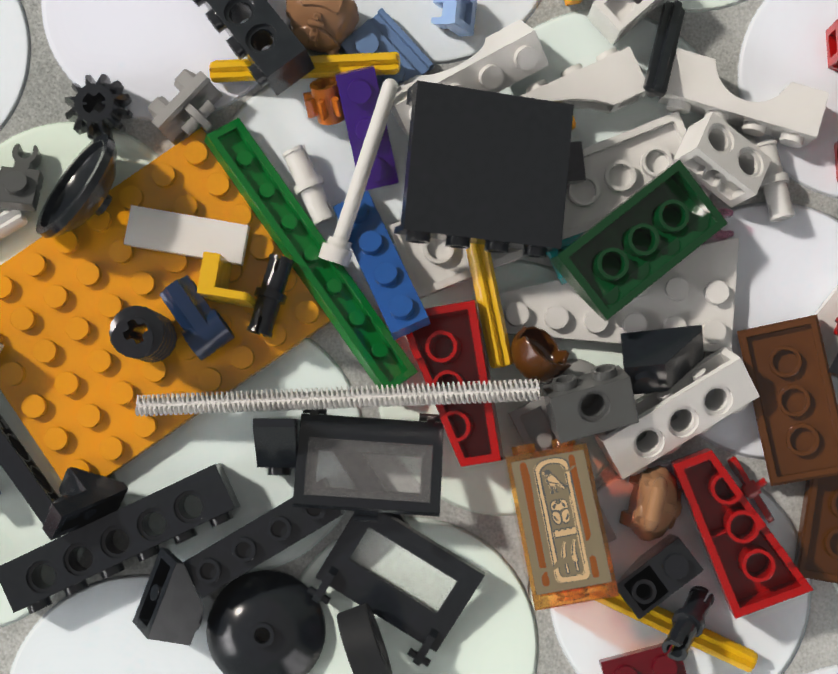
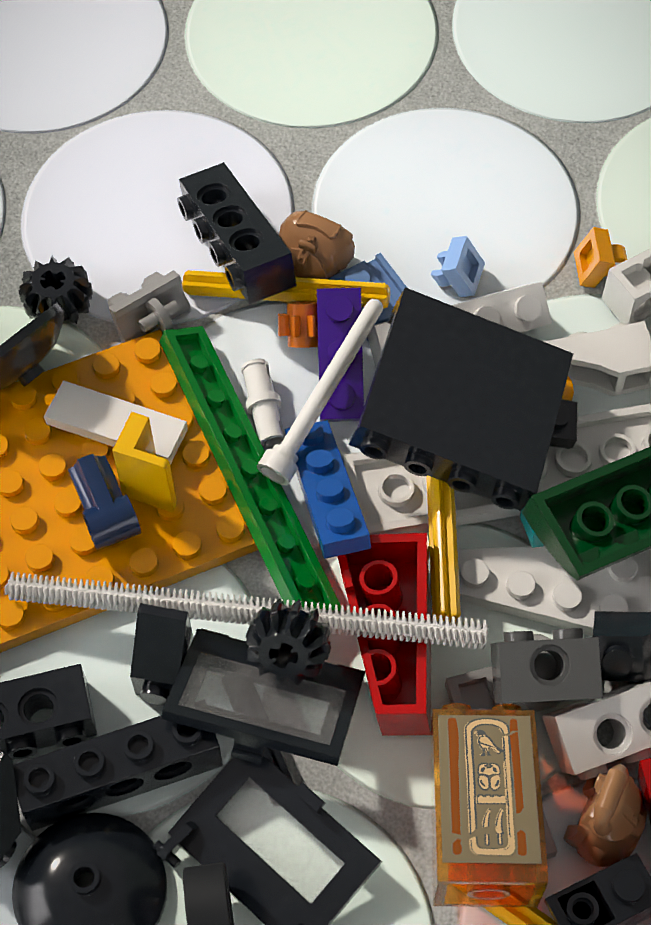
camera: 10 degrees right, 25 degrees down
black piece [109,306,177,363] -> none
black pin [247,254,294,338] -> none
reddish brown hair [510,326,571,383] -> none
none -> black gear [245,598,331,686]

